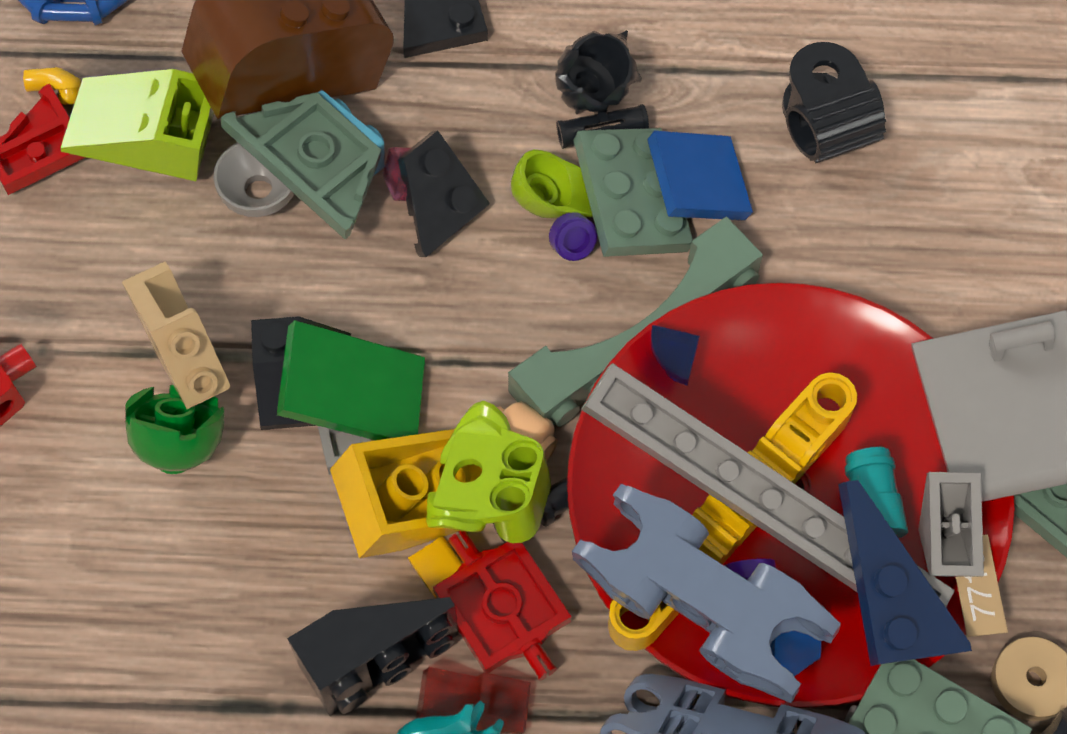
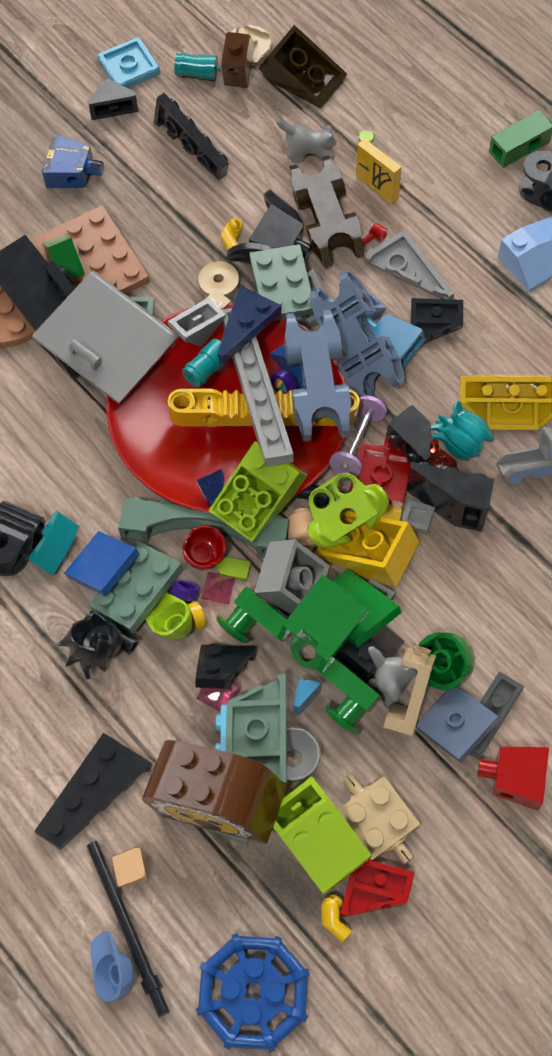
camera: 130 degrees left, 0 degrees up
none -> teal slope [28,510,79,576]
none -> red hair [182,525,226,571]
none -> yellow tile [187,601,207,631]
none -> clear pink slope [201,572,235,605]
none -> lime slope [208,441,308,543]
none -> green piece [216,574,383,735]
none -> lime piece [217,557,251,581]
none -> light grey brick [254,539,329,617]
none -> dark azure slope [294,679,321,716]
none -> lavender axle [330,396,387,477]
none -> tan plate [338,774,420,865]
none -> light grey animal [368,646,418,707]
none -> black slope [386,405,431,465]
none -> light grey tile [401,499,435,535]
none -> sand blue plate [416,687,500,763]
none -> dark grey tile [470,671,525,760]

